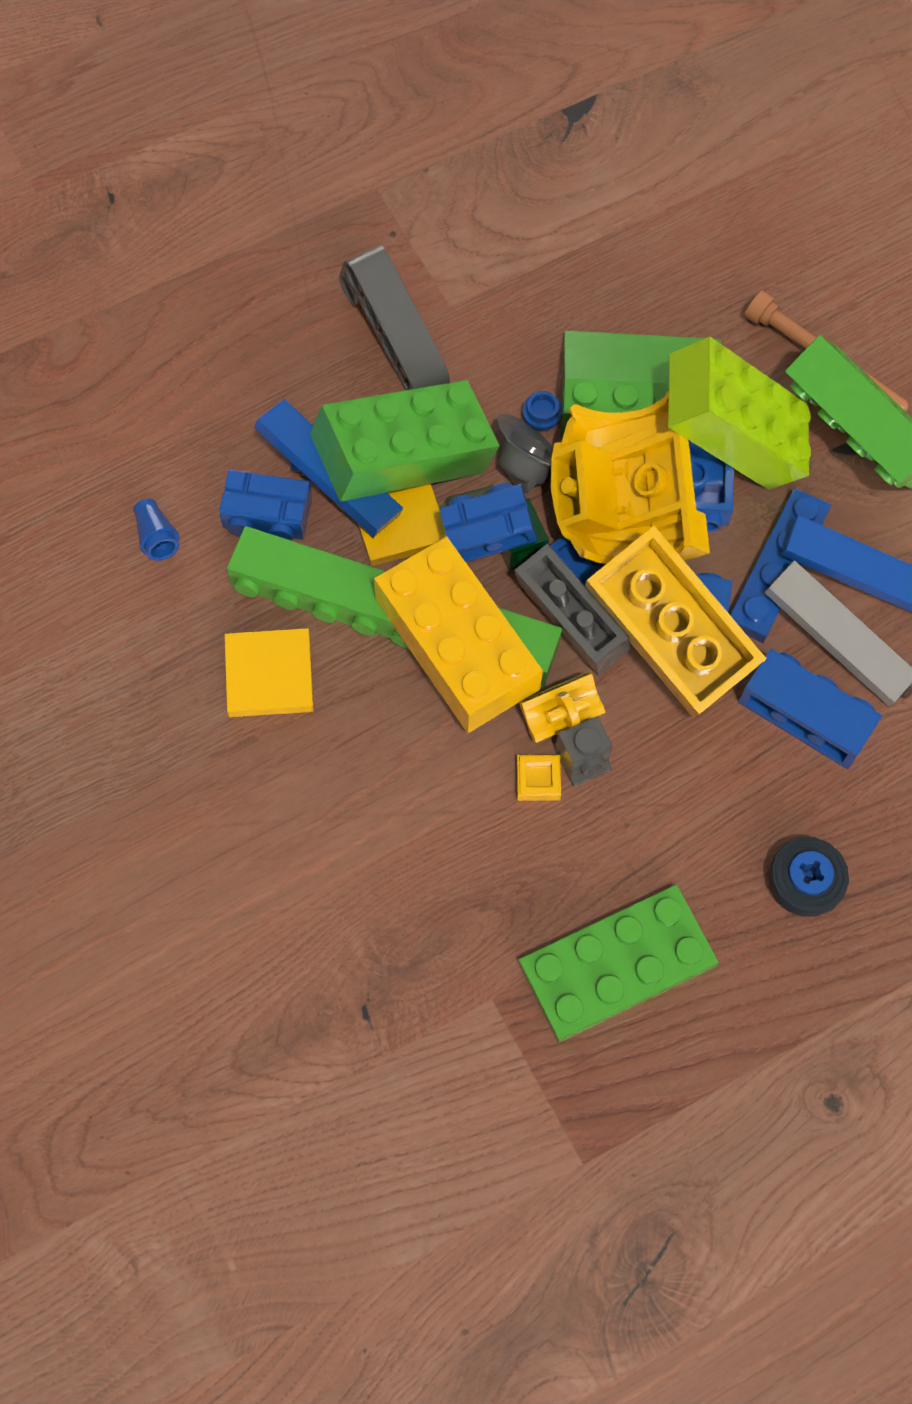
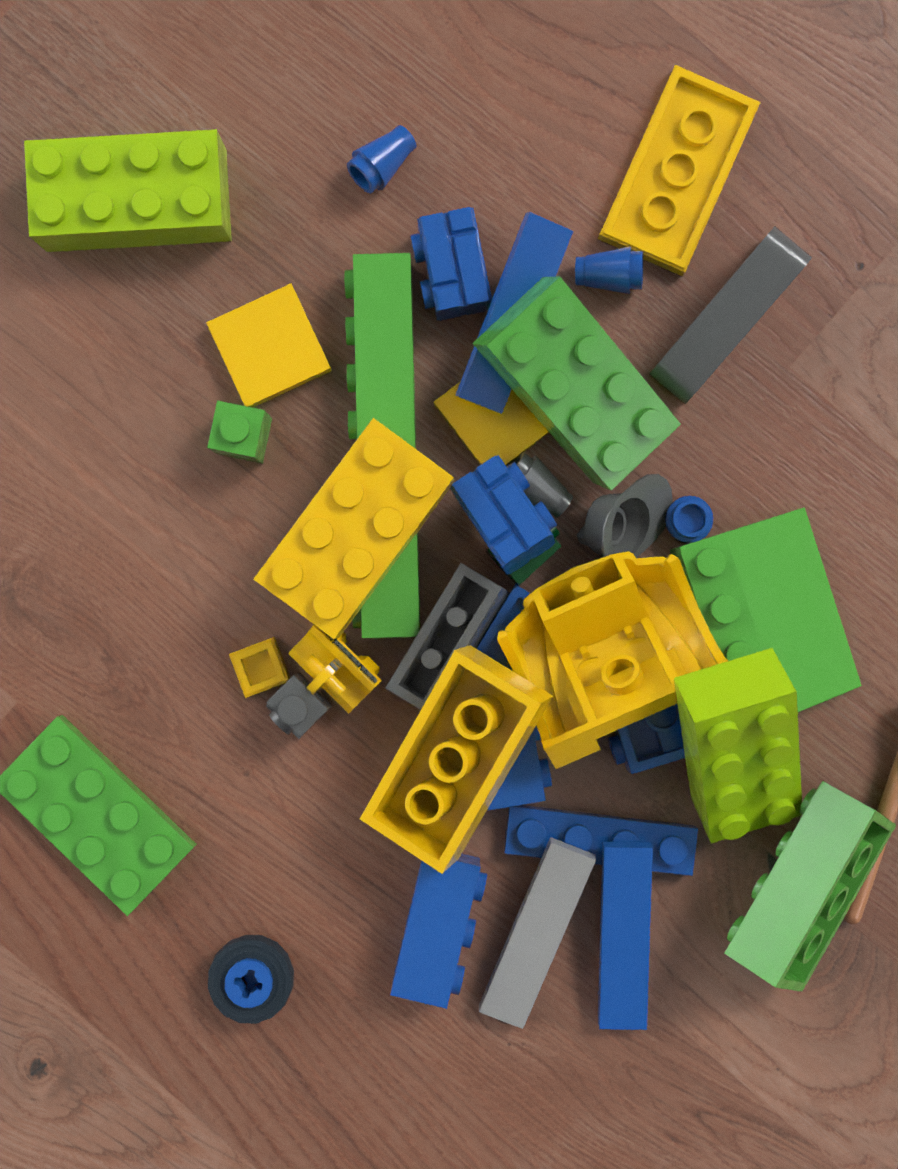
camera: 70 degrees right, 20 degrees up
none -> lime brick [24,129,232,252]
none -> bright green brick [207,400,272,464]
none -> blue cone [575,246,643,294]
none -> yellow tile [598,65,761,276]

